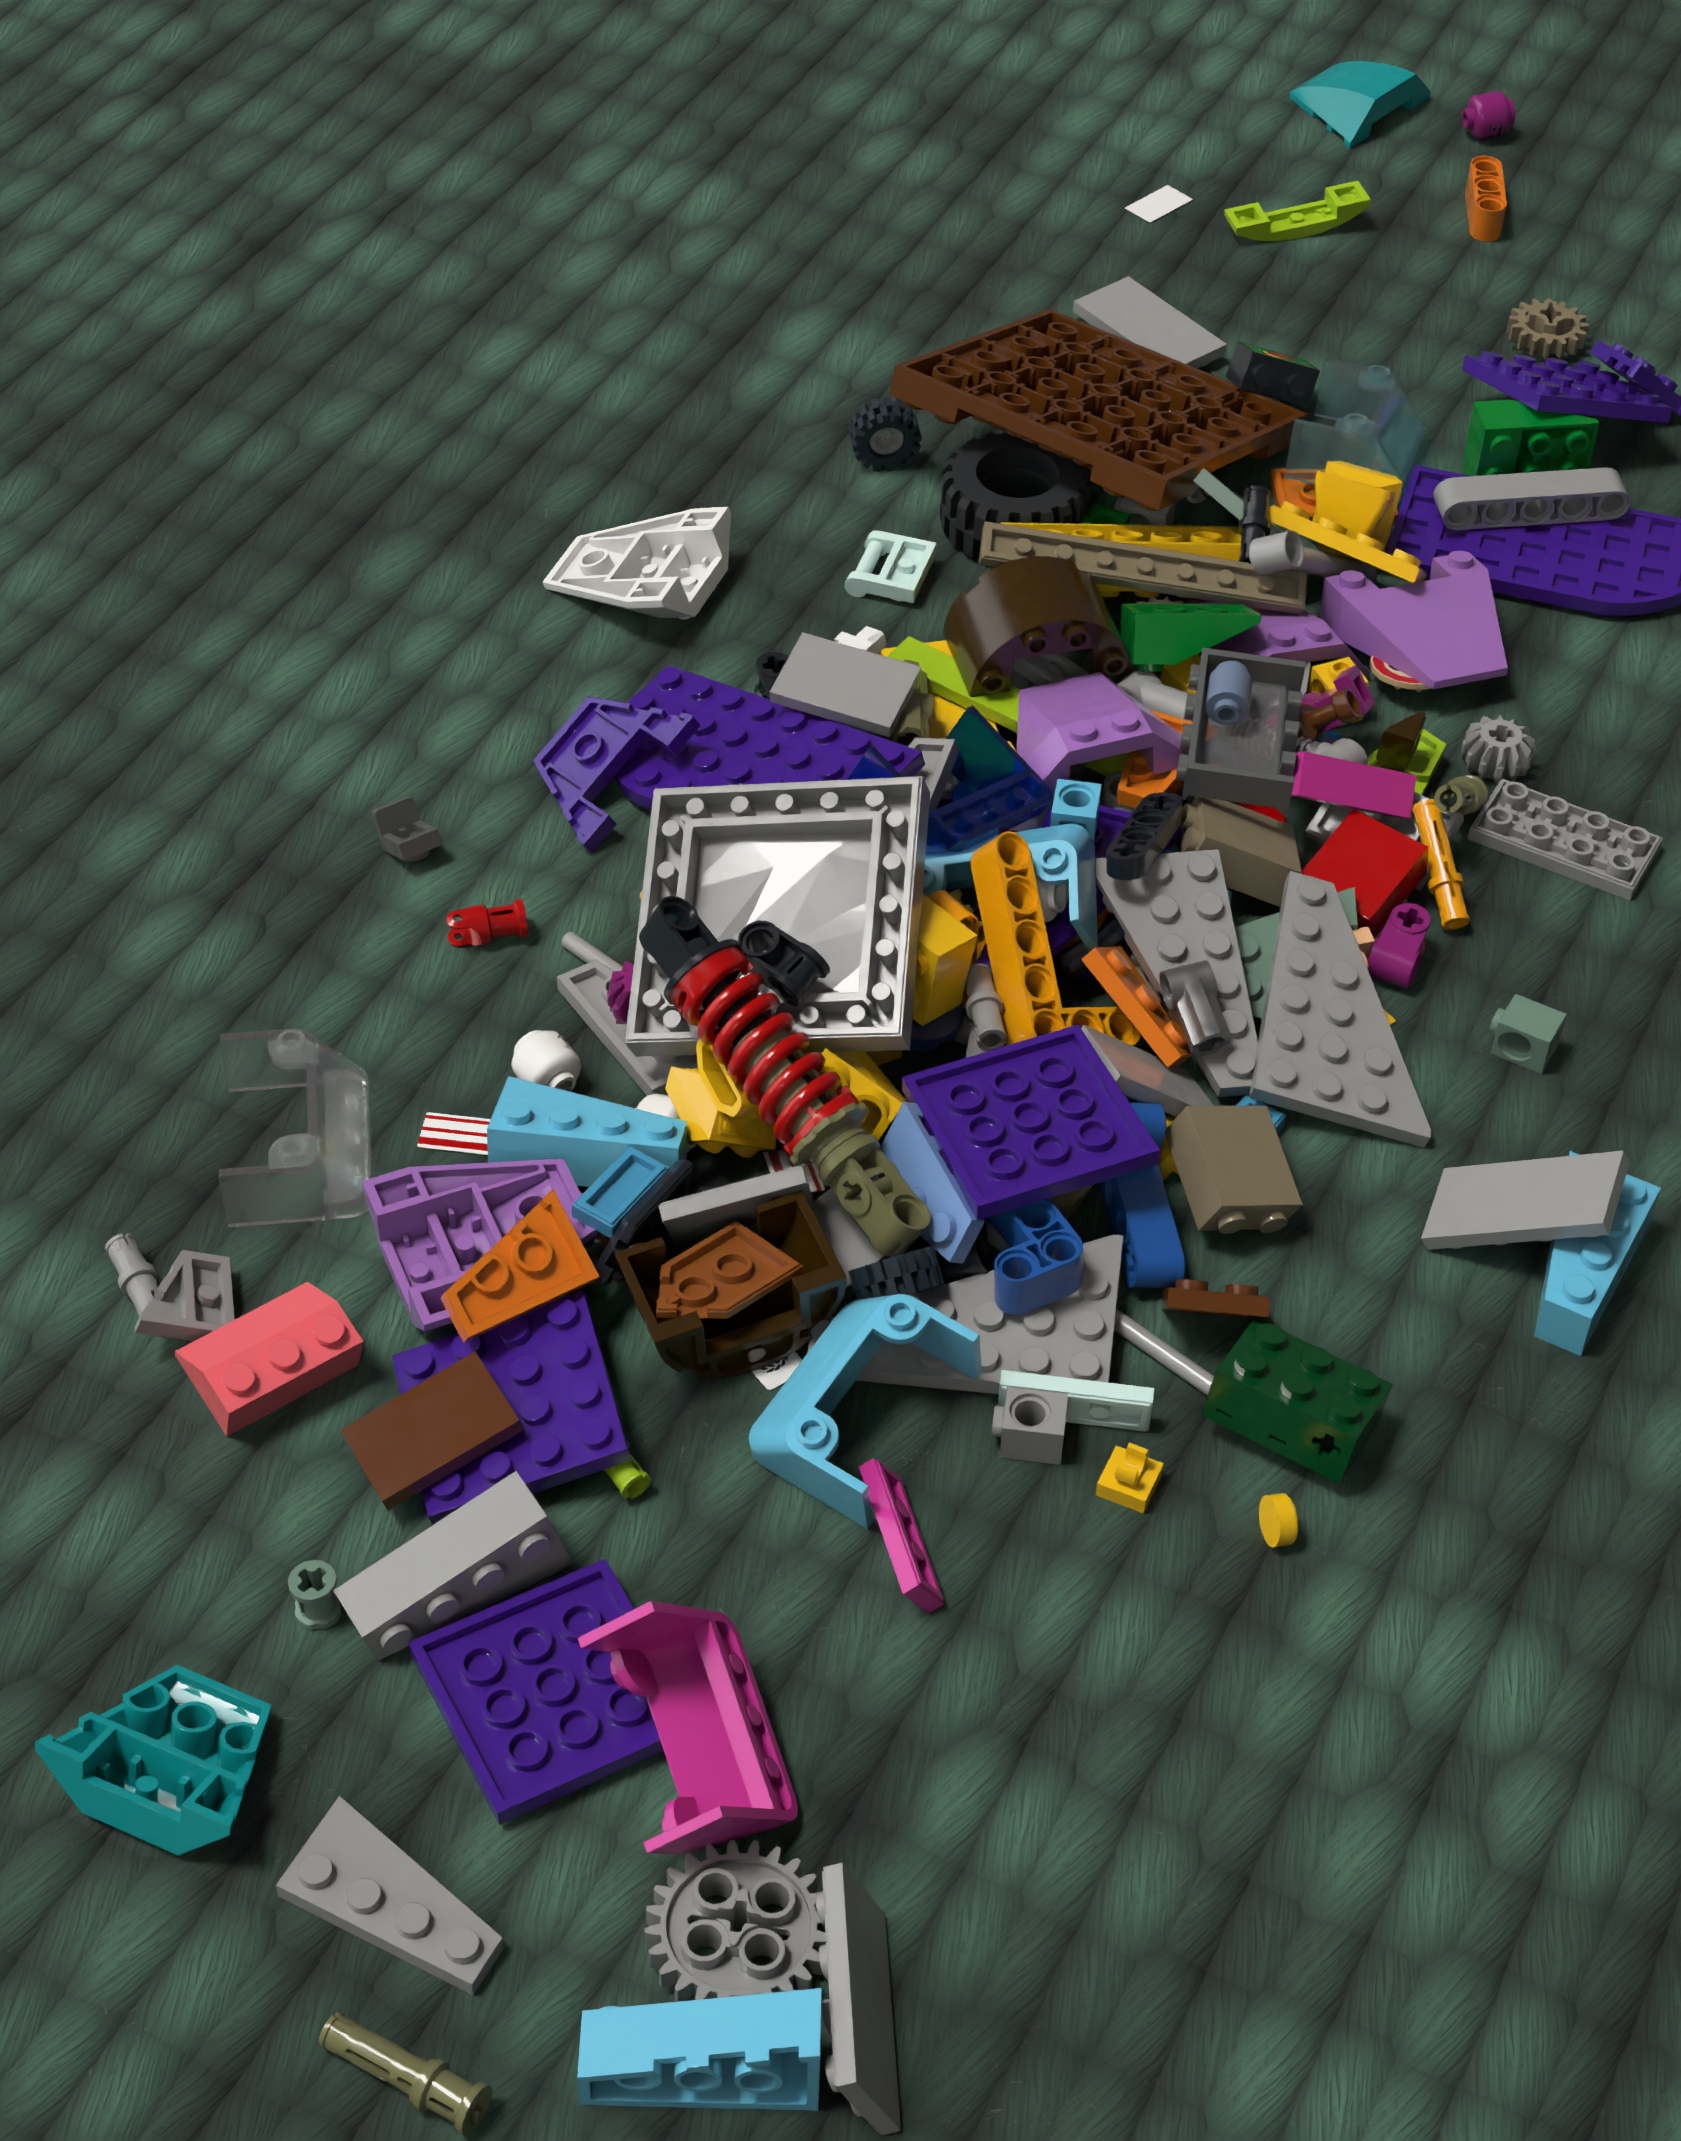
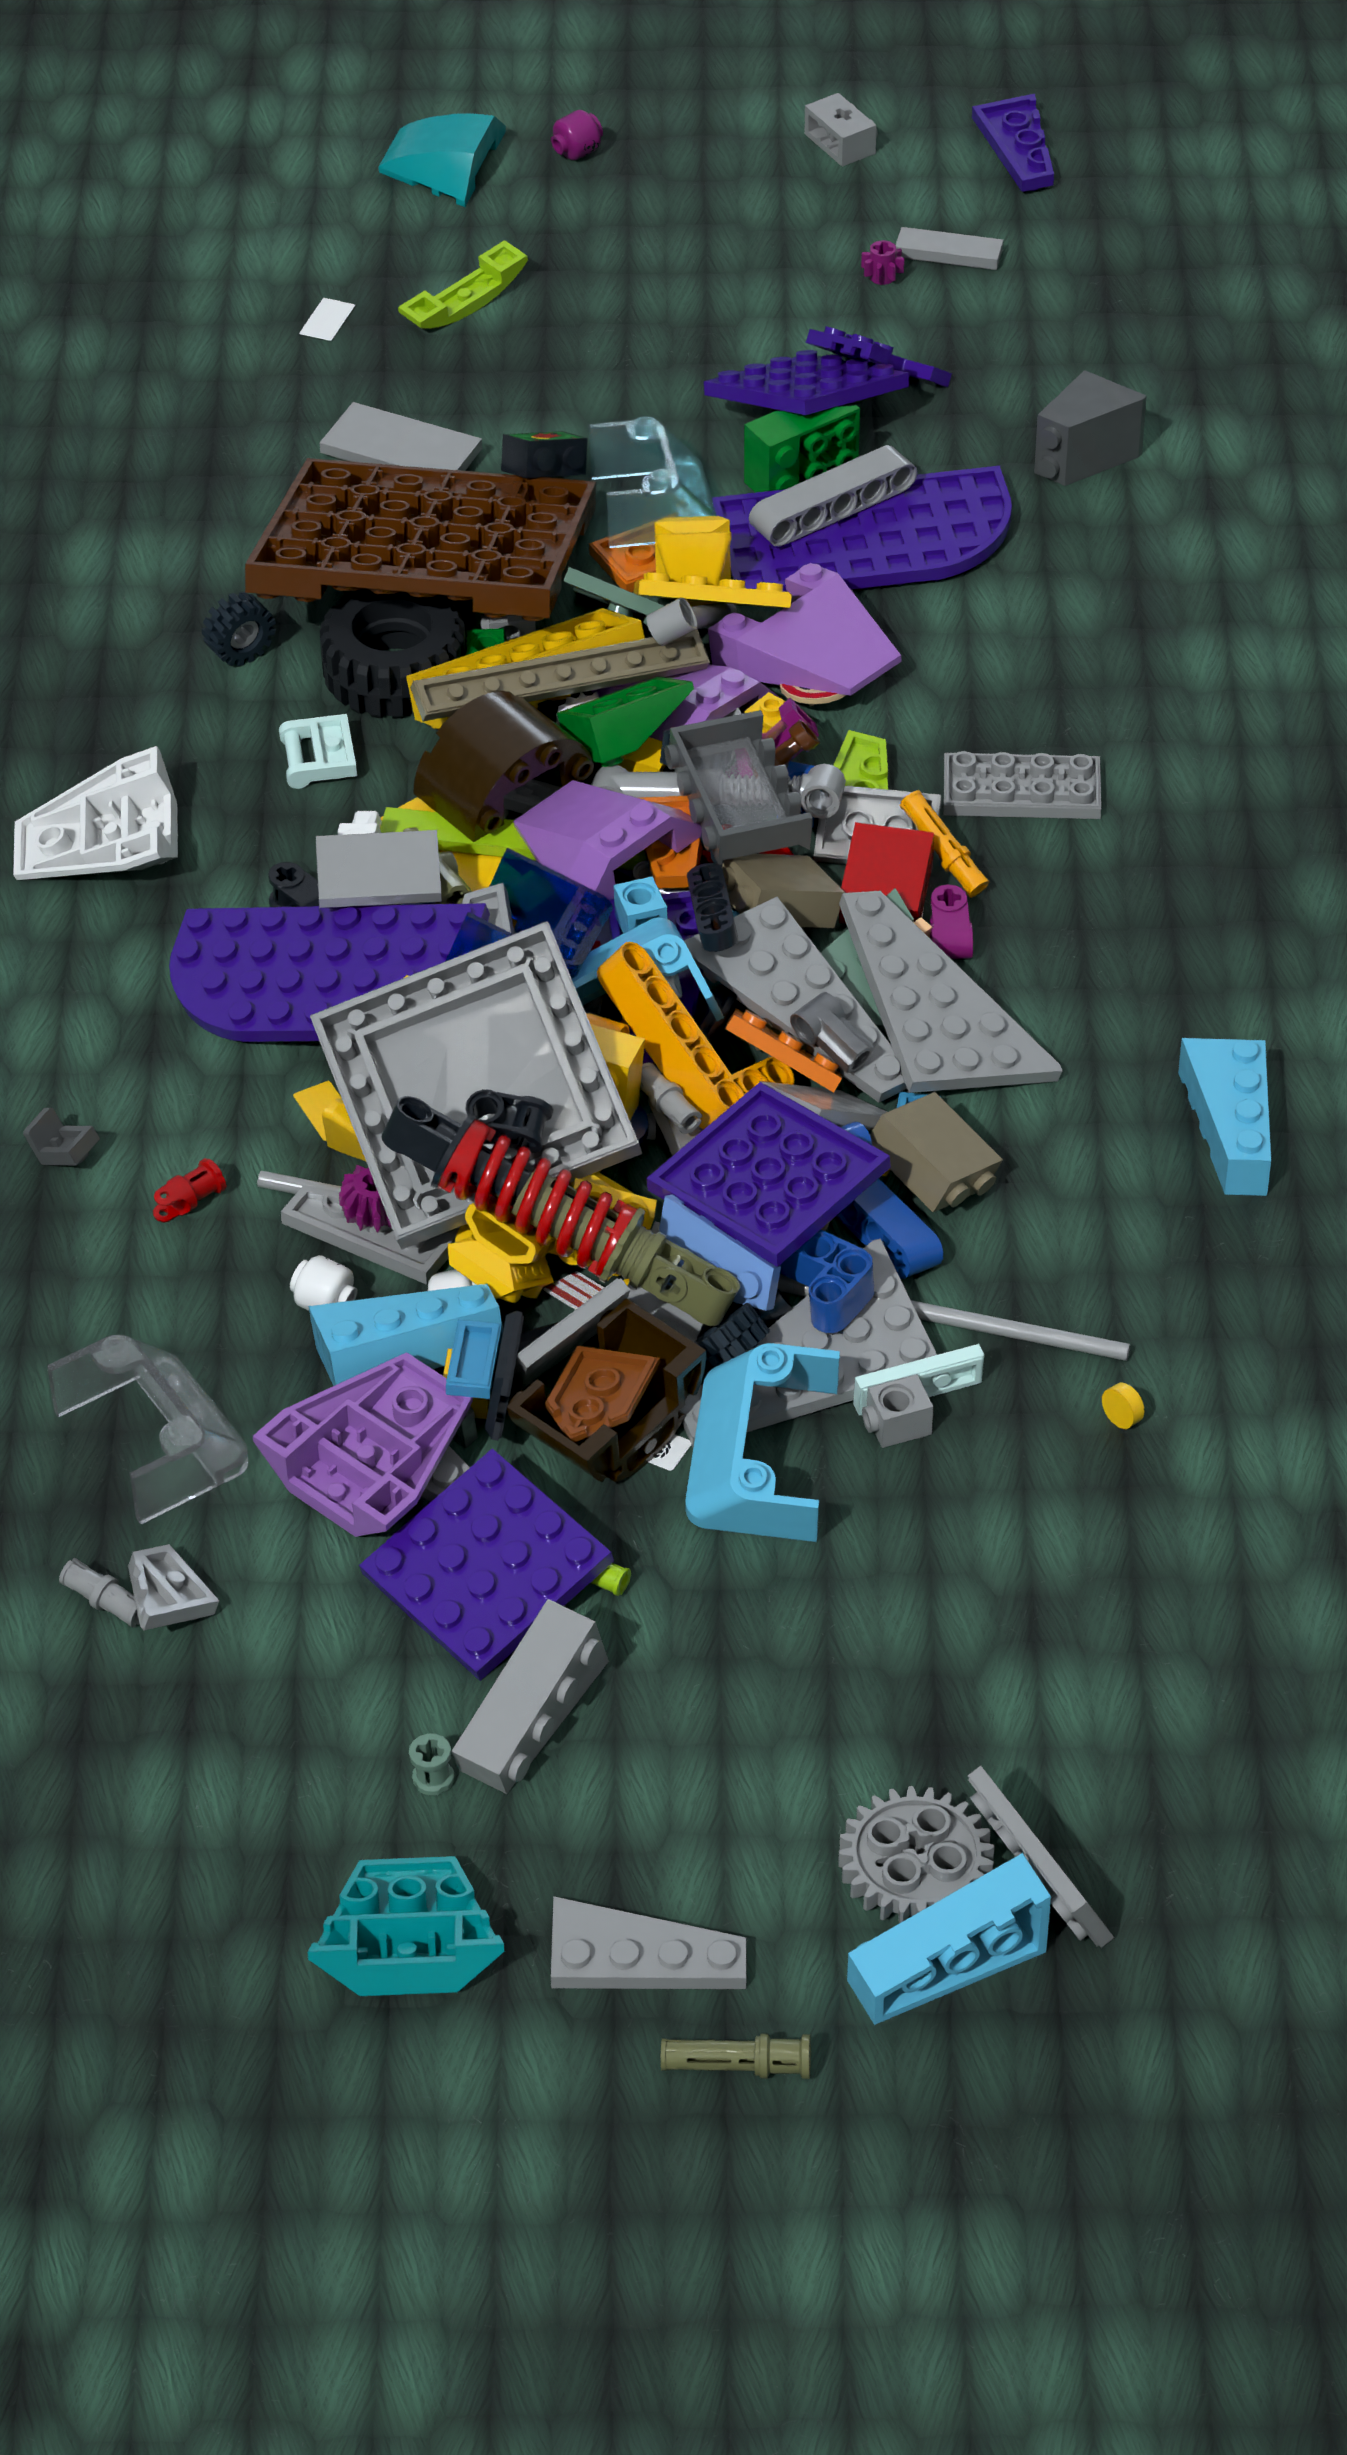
camera: 25 degrees left, 0 degrees up
coral slope [175,1282,363,1436] -> none
reddish brown tile [340,1351,524,1511] -> none
dark purple plate [408,1559,664,1825] -> none
sticker [417,1112,491,1155] -> none
orange wing [440,1188,600,1343] -> none
dark purple wing [533,696,701,853] -> none
dark pink windscreen [578,1601,798,1854] -> none
dark pink tile [859,1458,944,1613] -> none
yellow tile [1096,1442,1164,1514] -> none
reddish brown plate [1162,1279,1270,1319] -> none
dark green piece [1201,1317,1393,1484] -> none
sand blue brick [1206,661,1253,725] -> none
black pin [1238,485,1271,563] -> none
dark pink tile [1291,751,1417,819] -> none
dark brown slope [1376,711,1427,771] -> none
light grey tile [1421,1150,1630,1250] -> none
olive pin [1434,775,1488,815] -> none
light grey gear [1461,714,1535,784] -> none
orange beam [1465,155,1507,242] -> none
sand green brick [1489,994,1567,1074] -> none
dark tan gear [1506,298,1589,359] -> none

